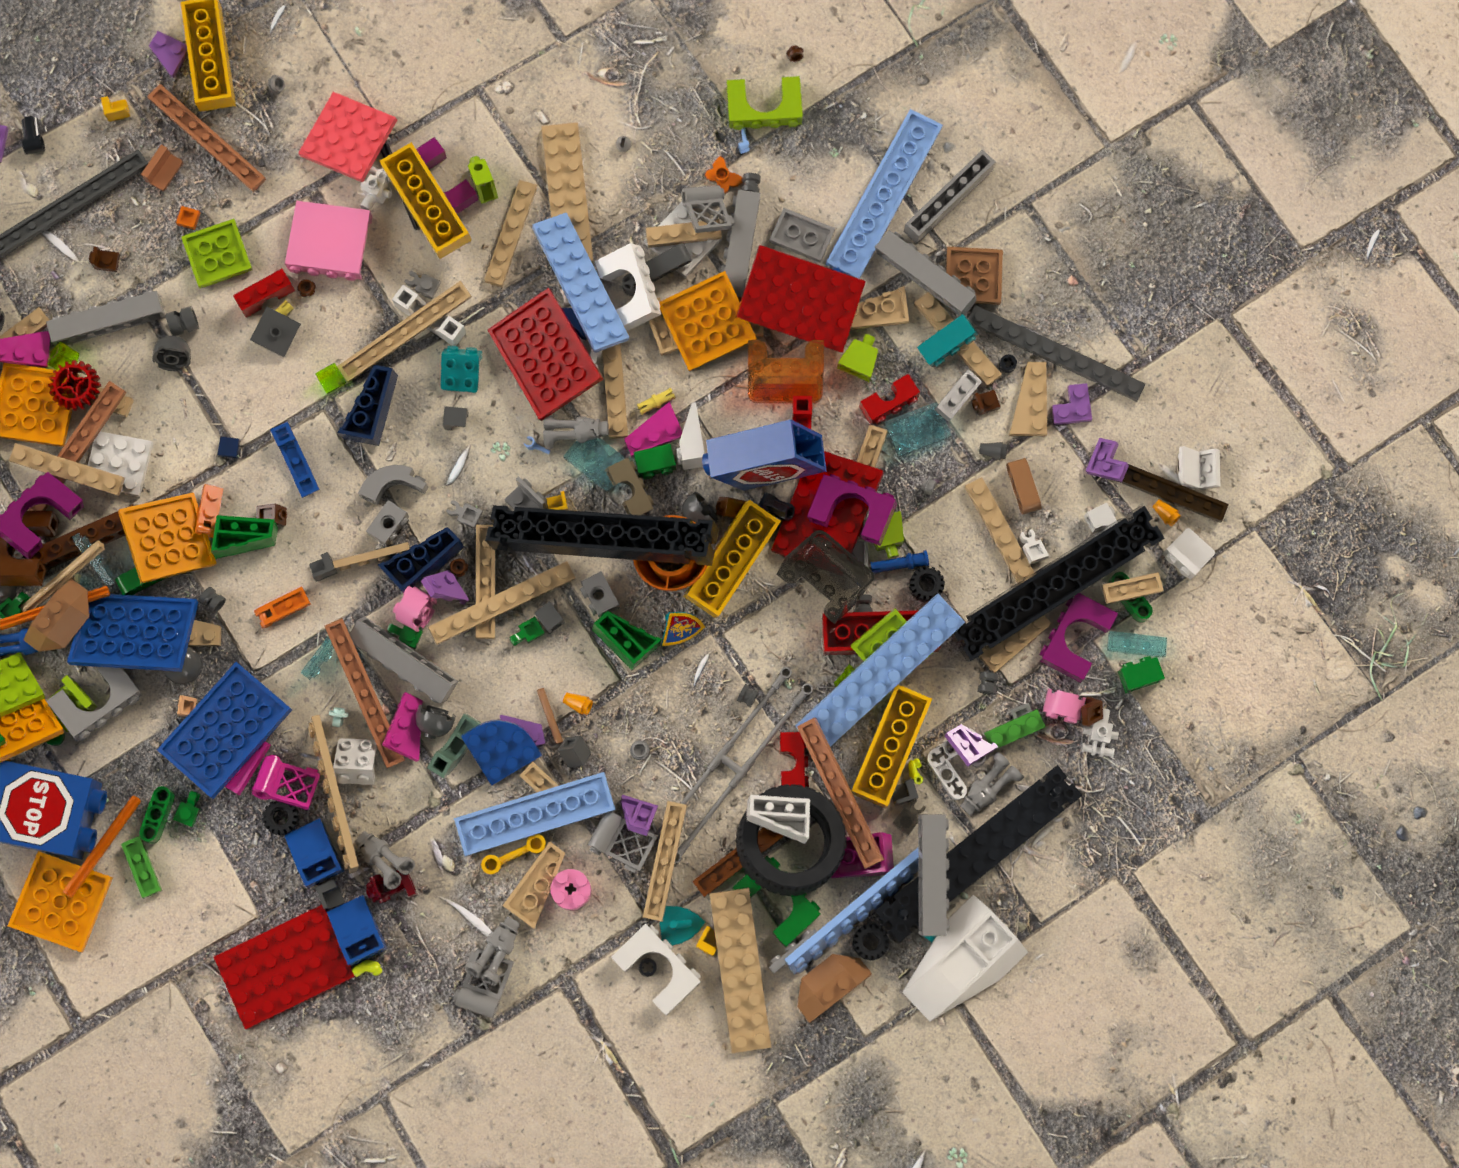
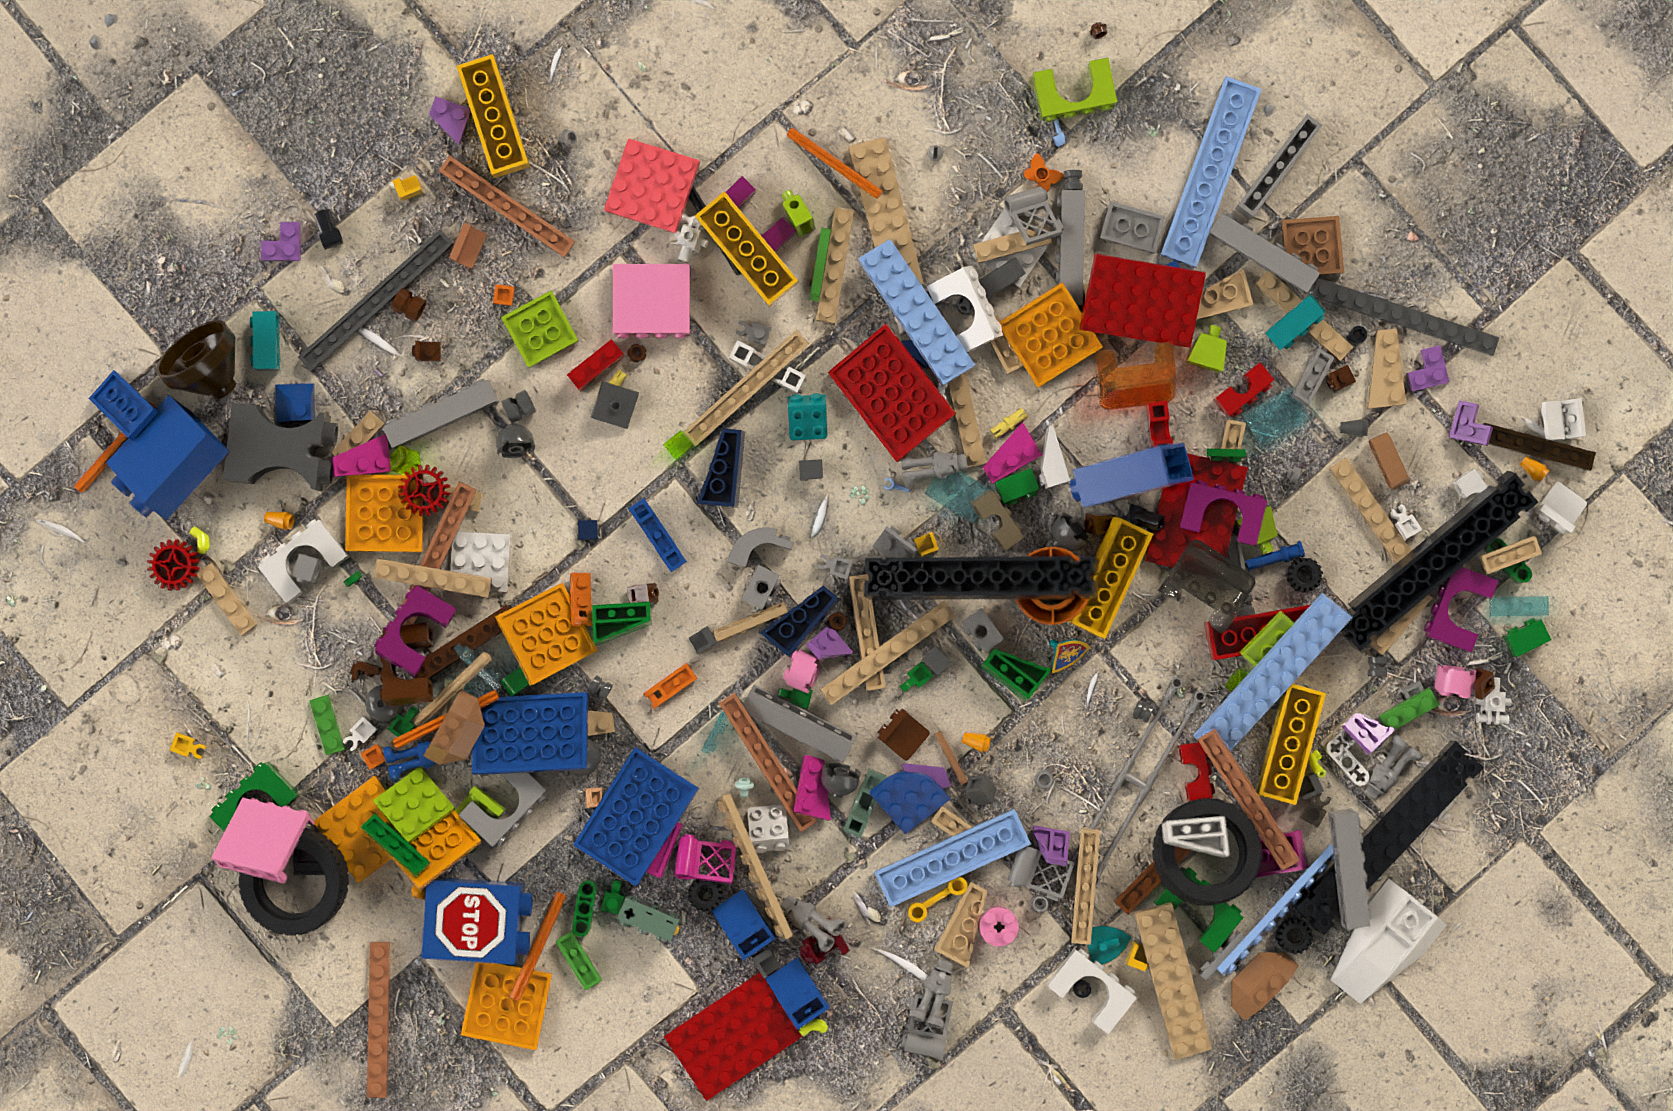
camera: 10 degrees left, 10 degrees up
none -> reddish brown wheel [391,288,427,322]
none -> sand green piece [617,894,682,943]
none -> orange axle [787,128,883,199]
none -> bright green beam [810,227,831,302]
none -> reddish brown bracket [877,708,930,761]
none -> light grey plate [1031,894,1050,913]
none -> green plate [1207,448,1246,462]

